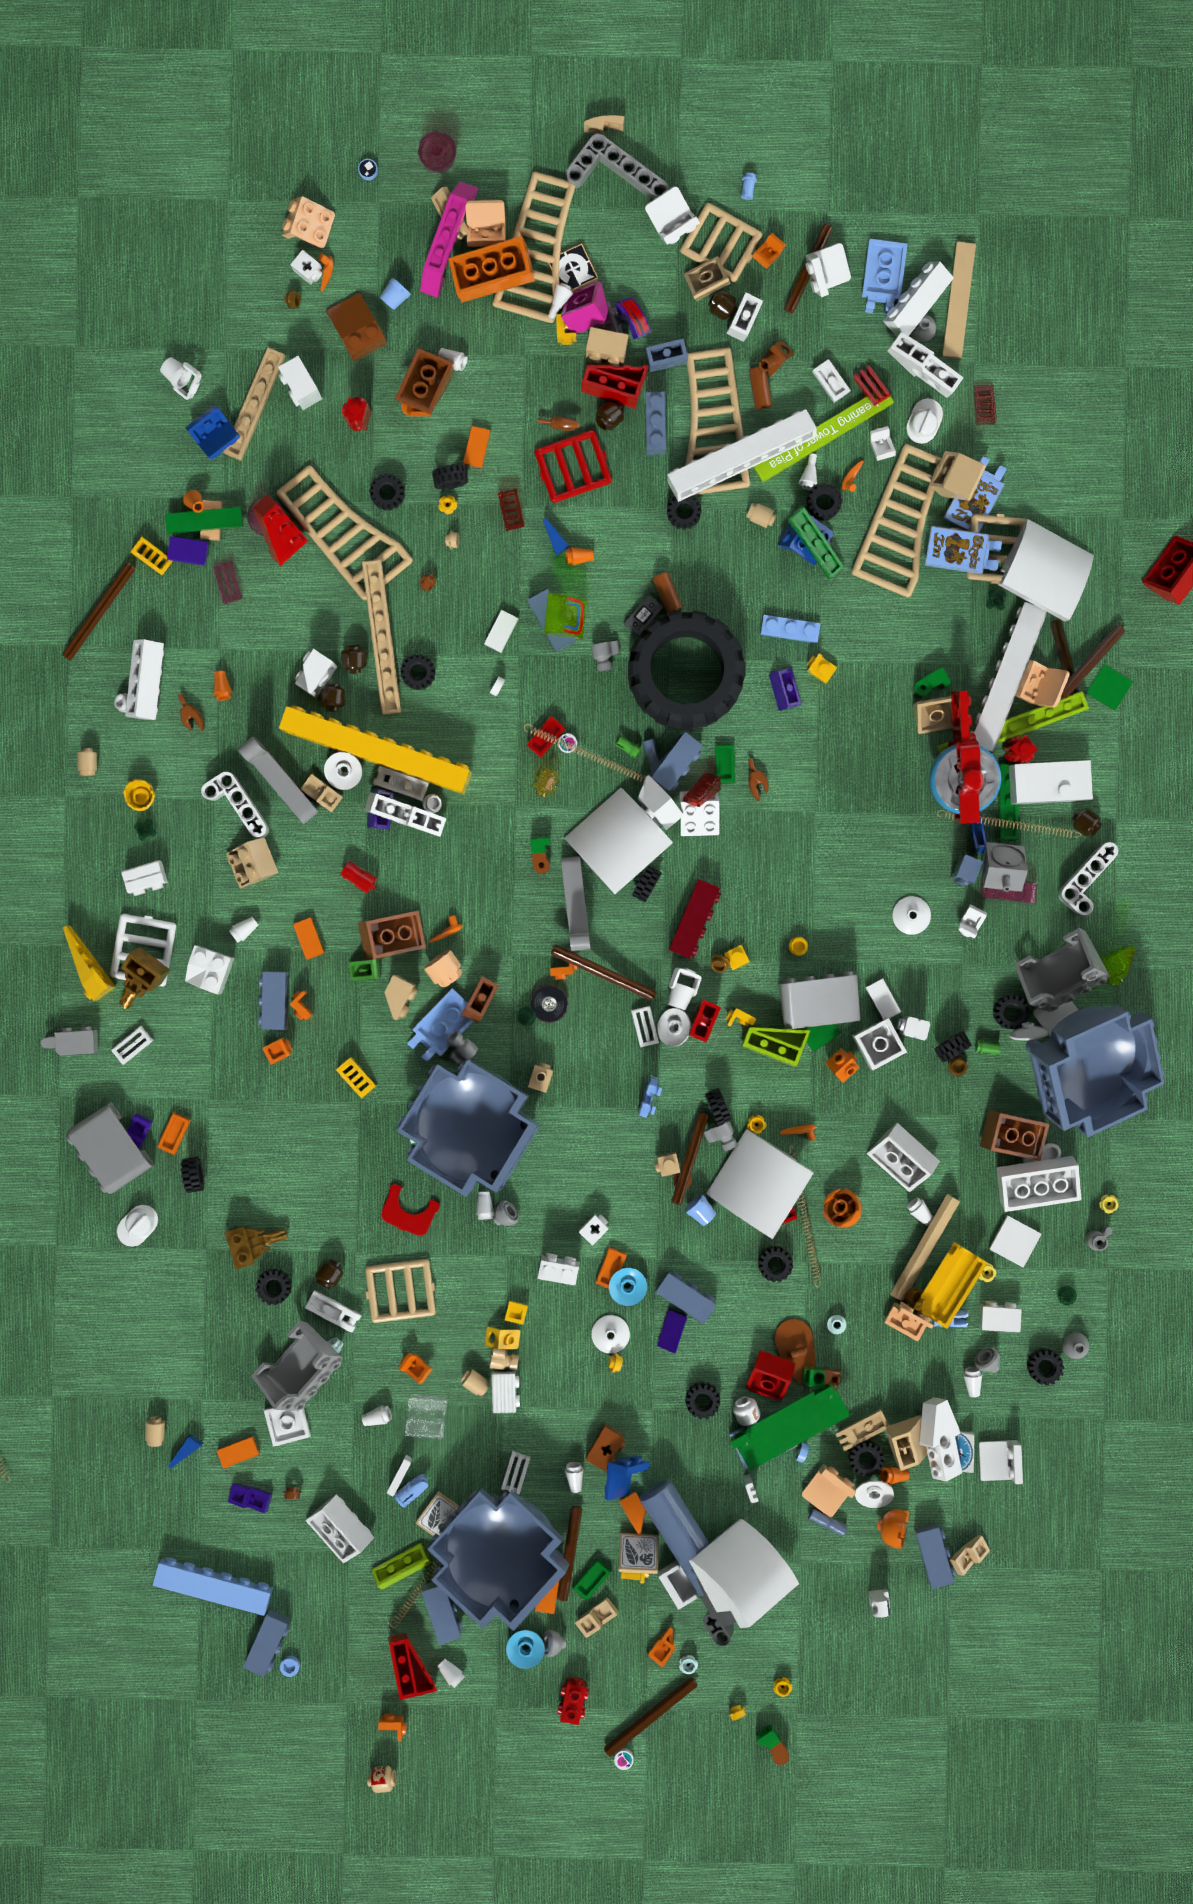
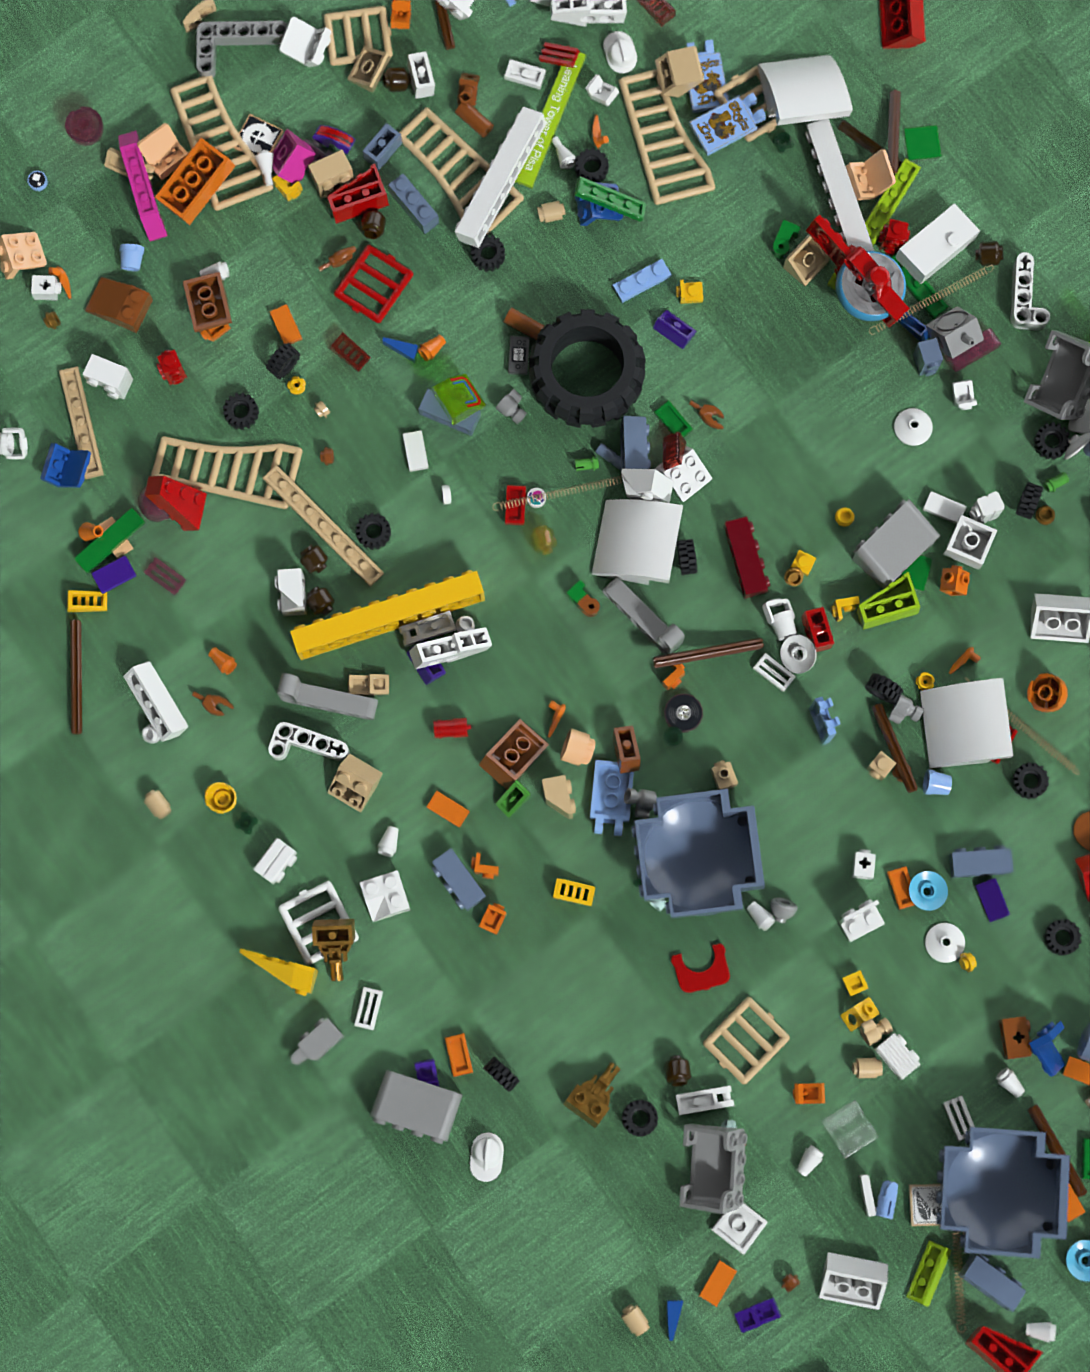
camera: 35 degrees left, 10 degrees down
white dish [324,752,362,790] -> none

